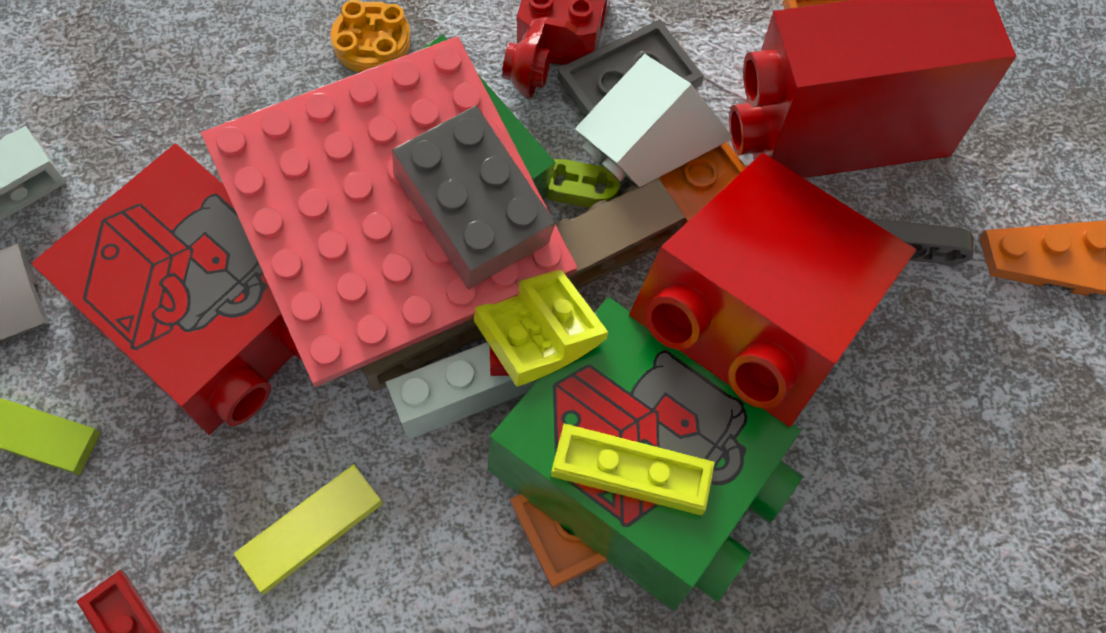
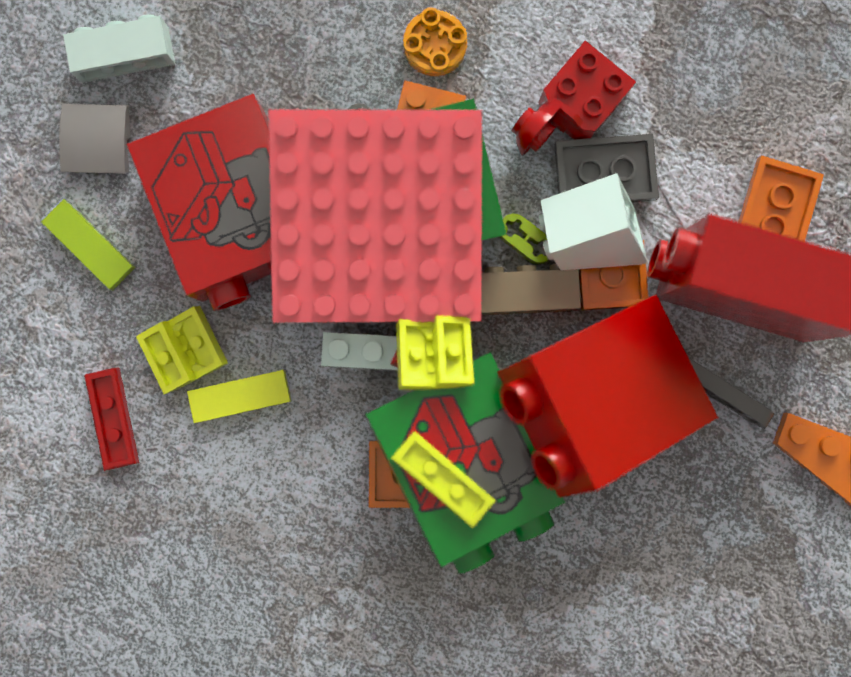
camera: 30 degrees right, 20 degrees up
dark grey brick [392,105,555,289] -> none
none -> neon yellow slope [136,306,228,395]

